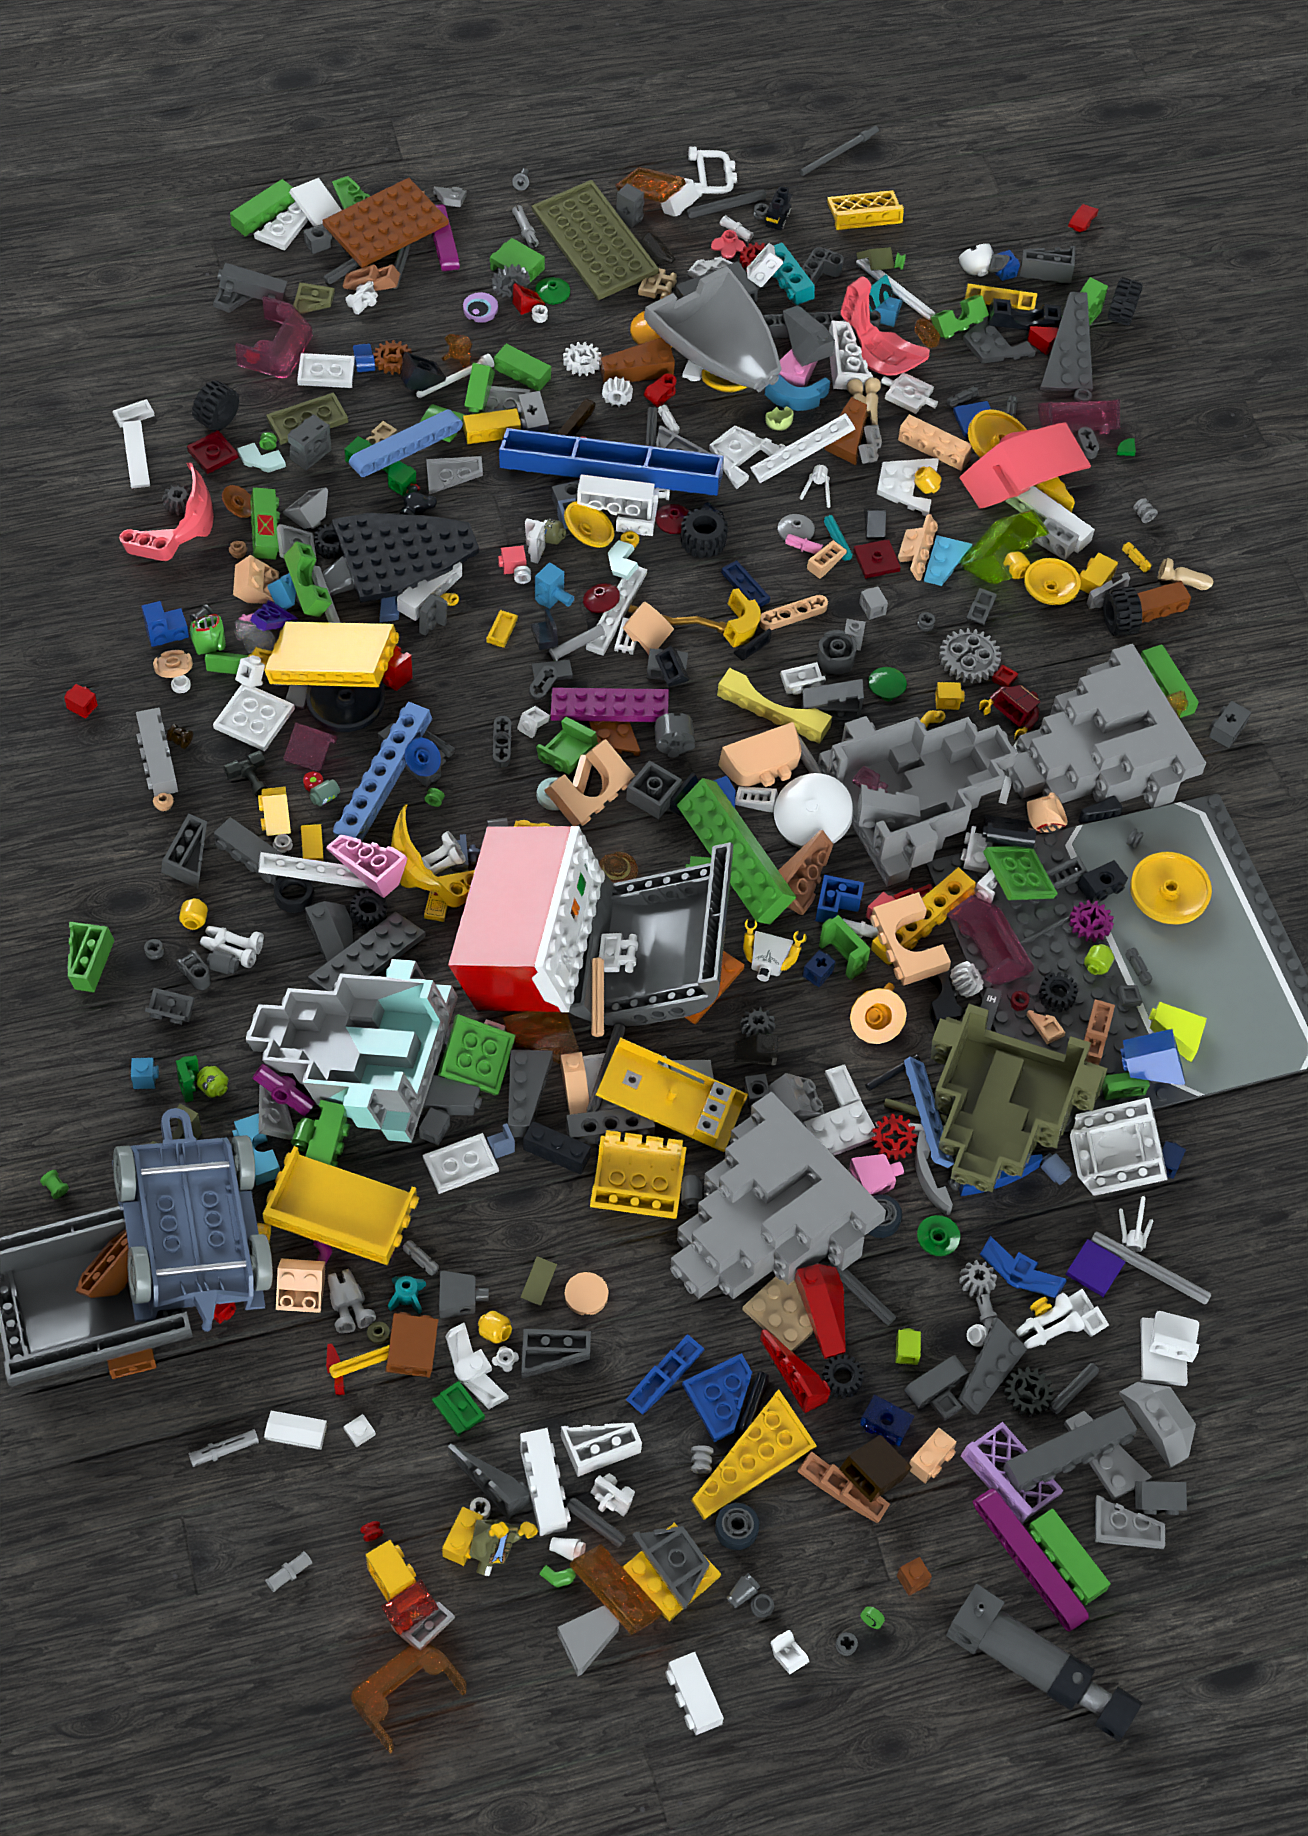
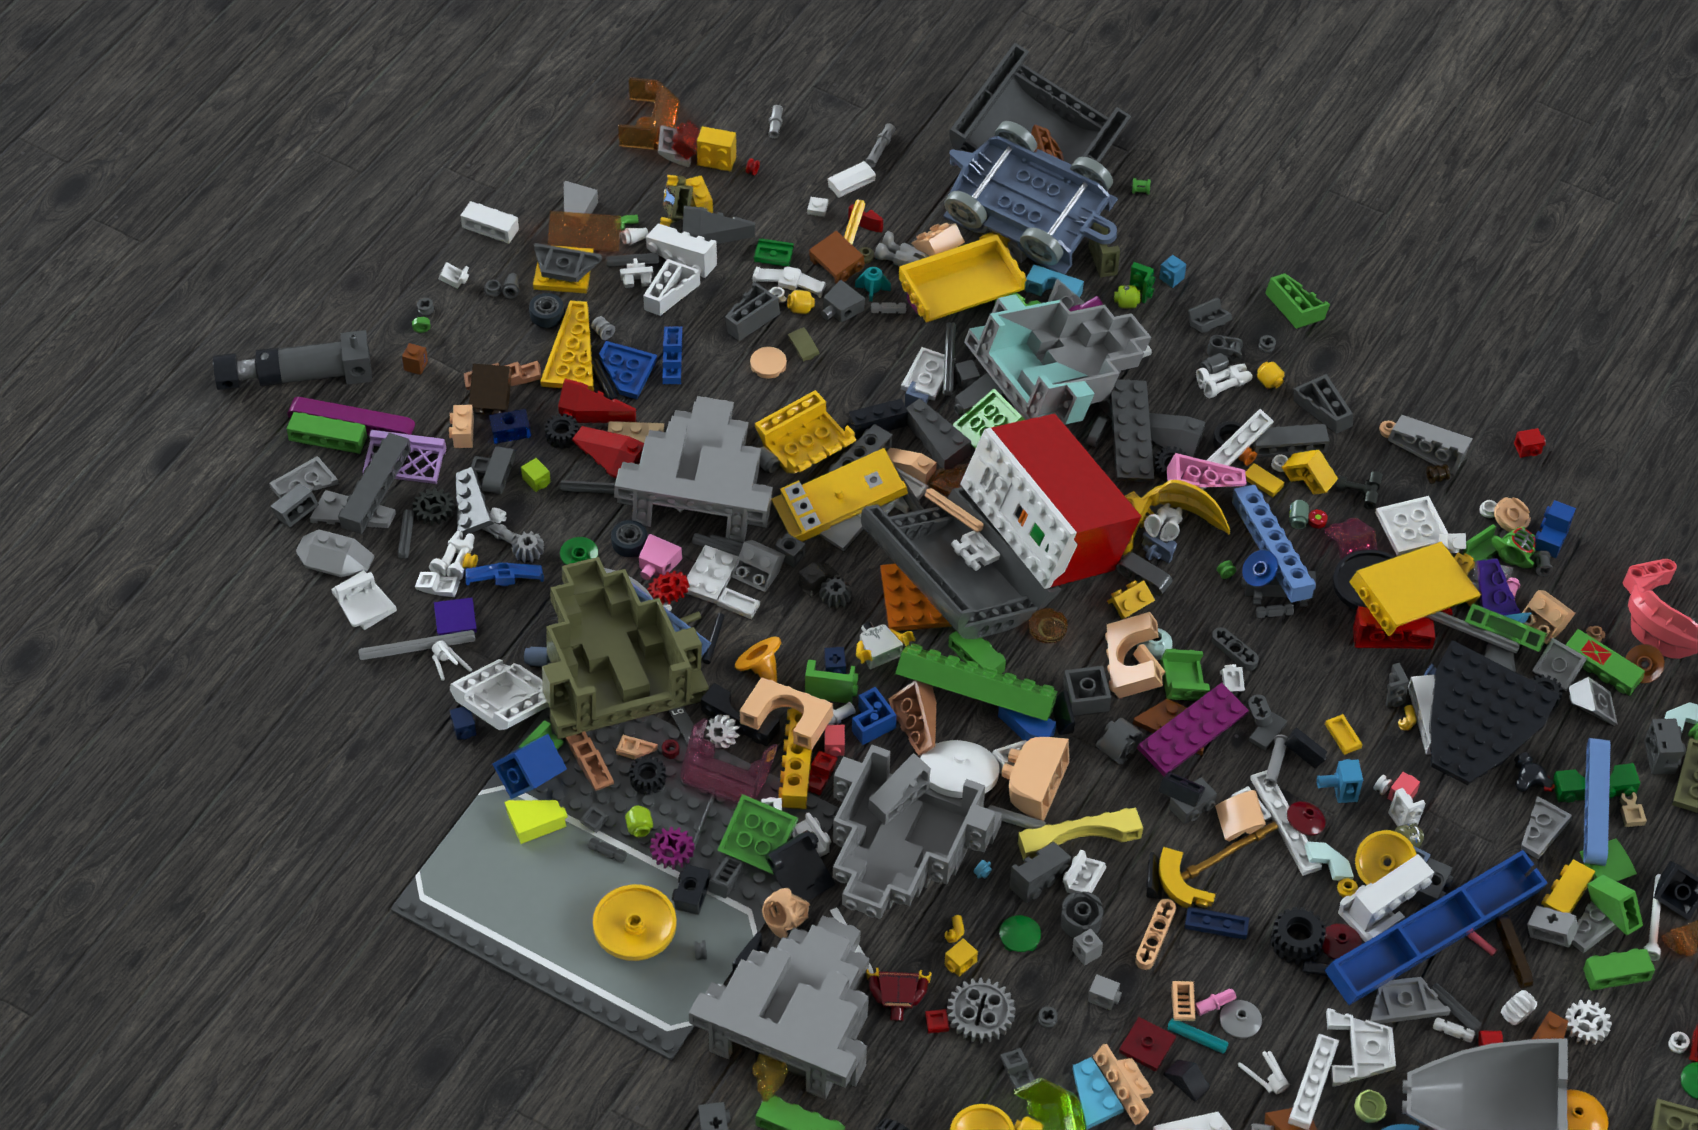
camera: 140 degrees right, 5 degrees down
clear pink plate [852,766,888,793] -> none
none -> dark grey axle [943,322,956,396]

